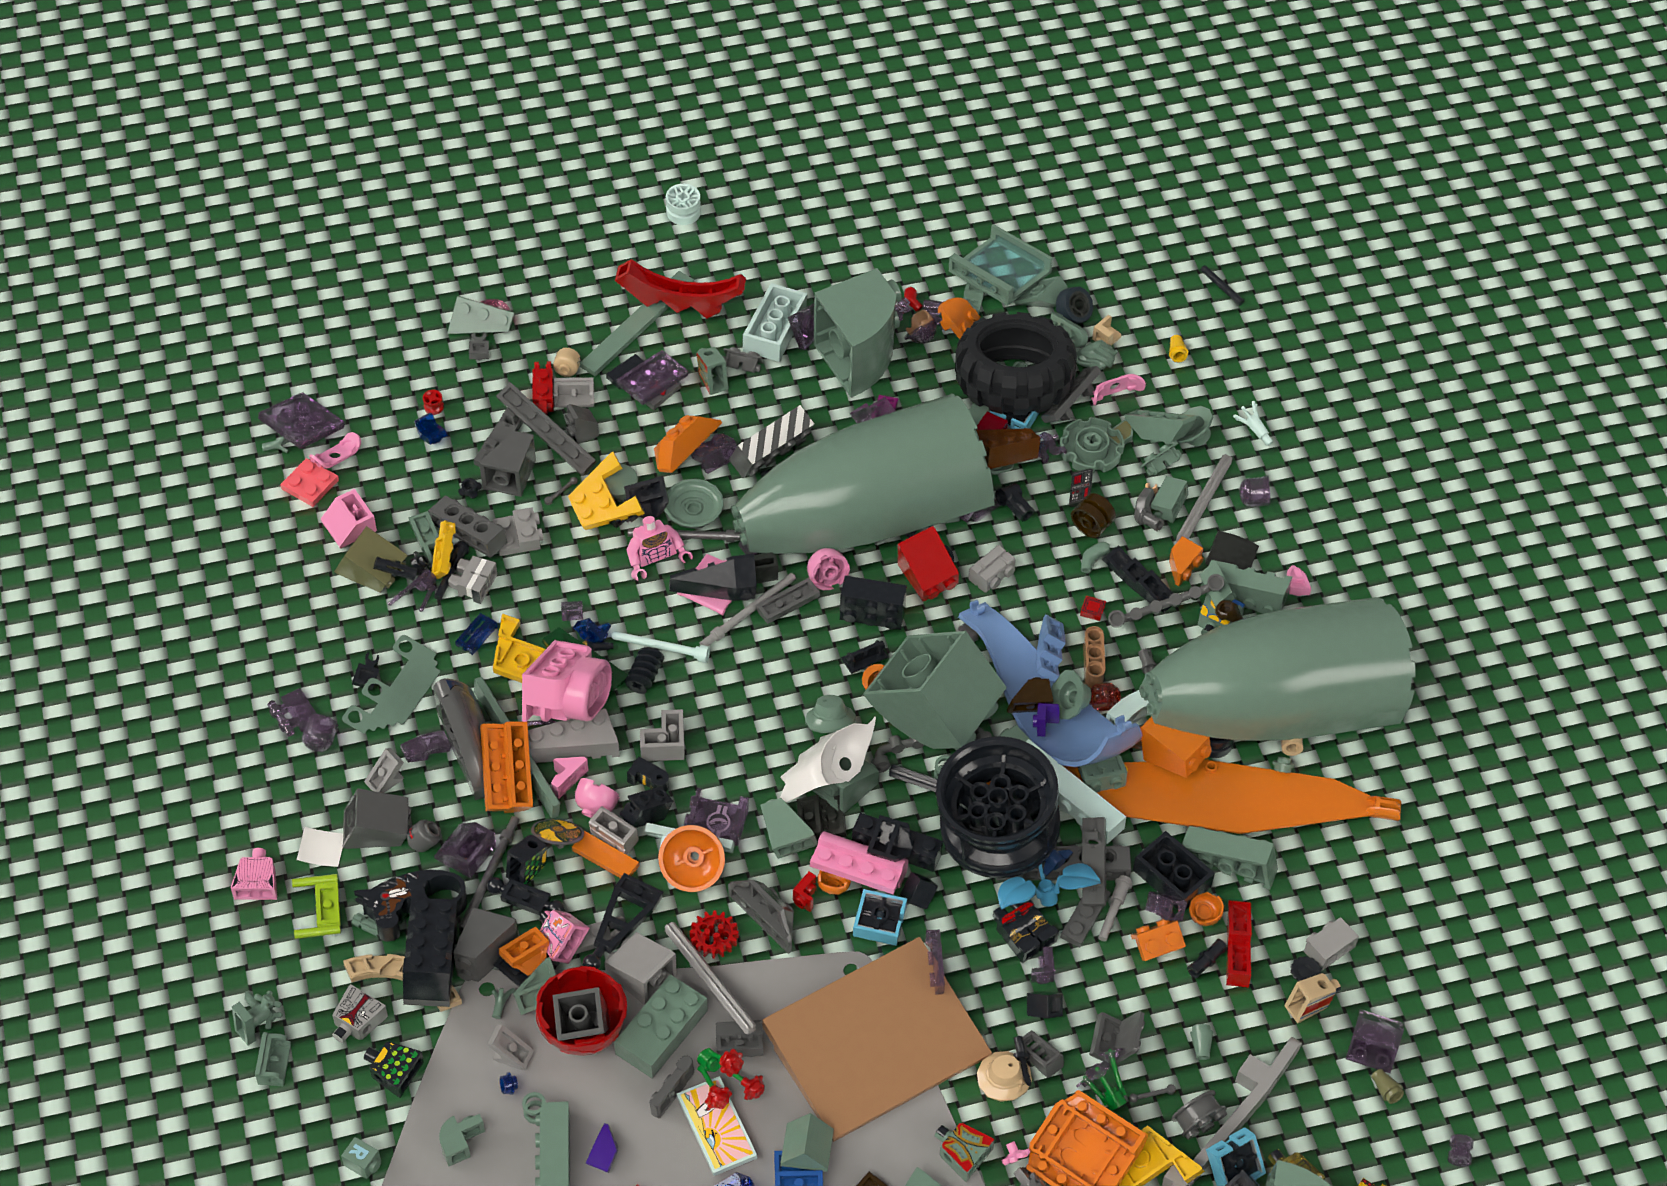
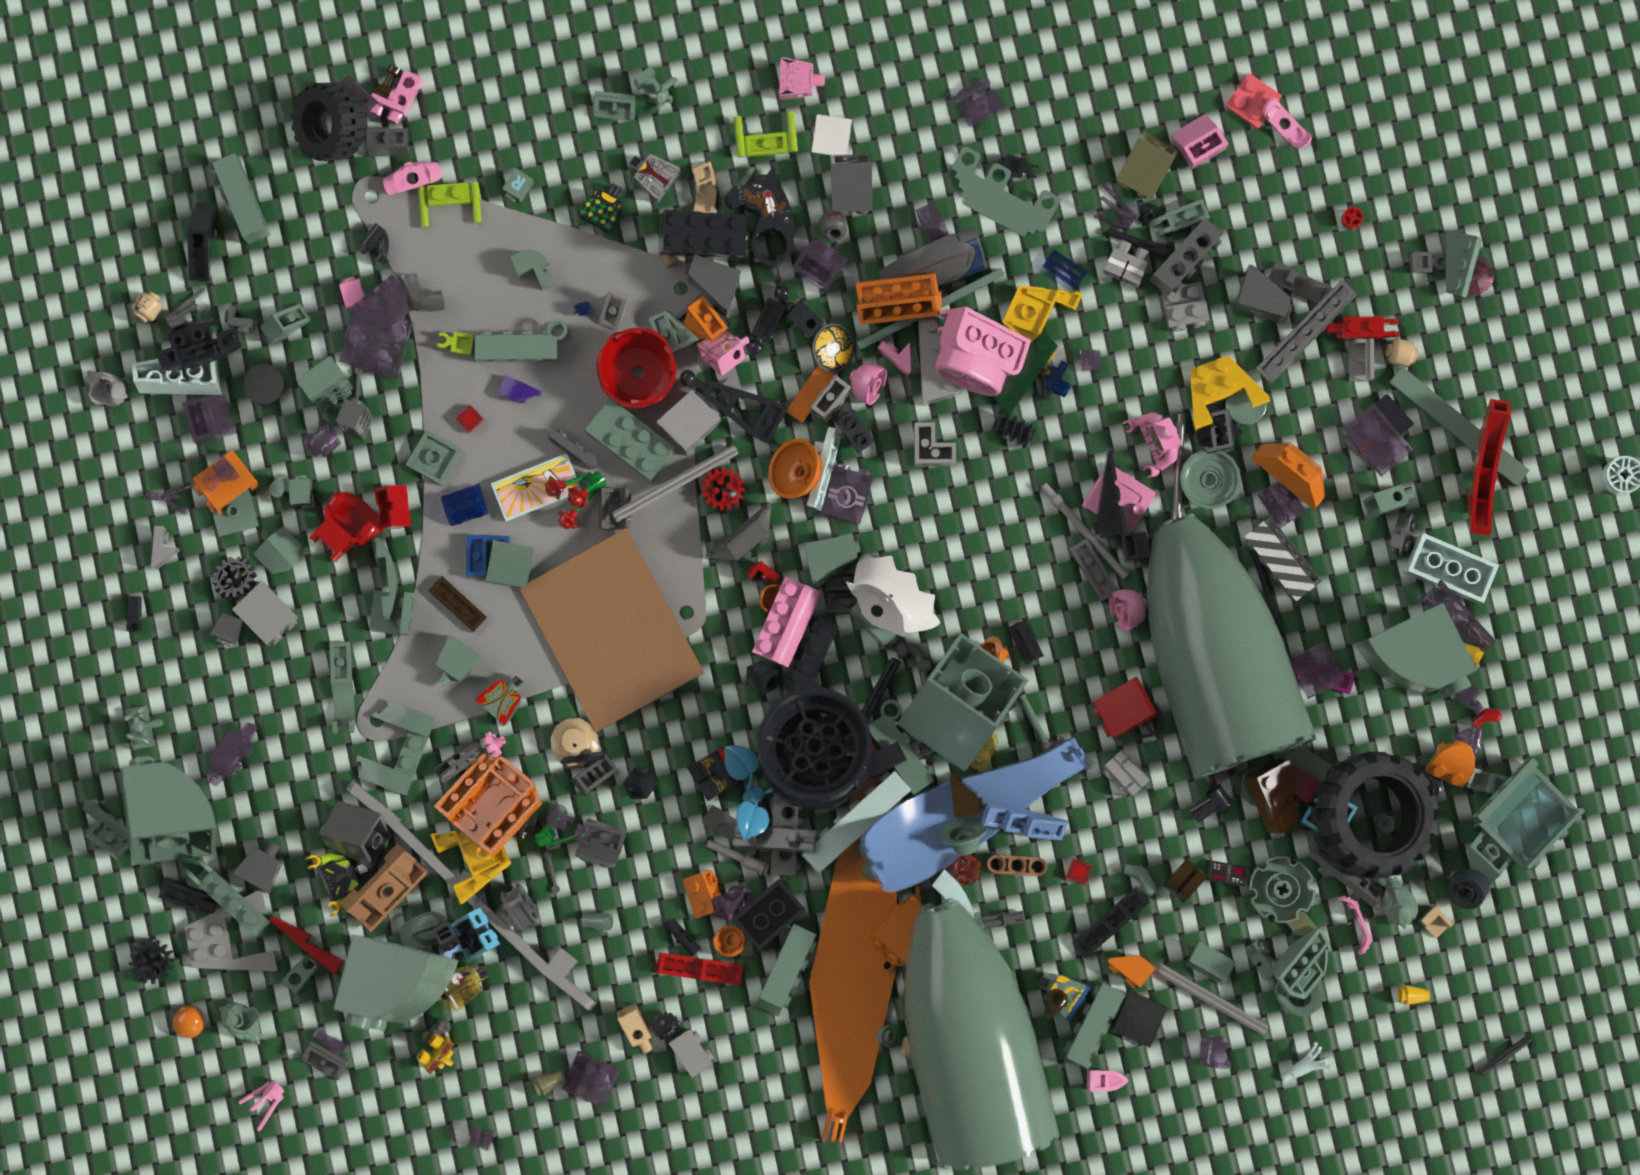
camera: 95 degrees right, 30 degrees up
clear purple plate [258,392,345,449] -> none
sand green bar [262,435,294,453] -> none
clear purple helmet [302,714,339,752] -> none
light grey slope [364,748,404,793] -> none
black pin [373,556,418,581] -> none
clear blue bracket [414,413,447,445] -> none
yellow hinge [431,520,455,579] -> none
black plate [458,478,482,499] -> none
flat silver bar [459,816,520,931] -> none
sand green bar [492,988,515,1019] -> none
dark grey hinge [544,477,578,505] -> none
dark grey slope [553,987,610,1041] -> none
dark grey slope [565,404,599,444] -> none
light aqua piece [611,631,710,663] -> none
black leg [627,756,669,791] -> none
sand green hat [805,695,856,733] -> none
black brick [840,575,907,630] -> none
piece [853,889,907,946] -> none
black slope [867,815,913,862] -> none
piece [904,310,937,343] -> none
hinge [925,929,945,995] -> none
clear purple bracket [1031,947,1055,984] -> none
dark purple bracket [1033,703,1060,737] -> none
clear purple piece [1038,432,1067,464] -> none
dark blue piece [1043,850,1073,876] -> none
sand green plate [1050,312,1088,348] -> none
dark grey bar [1108,574,1224,628] -> none
dark grey arm [1134,483,1164,531] -> none
sand green slope [1199,561,1235,608] -> none

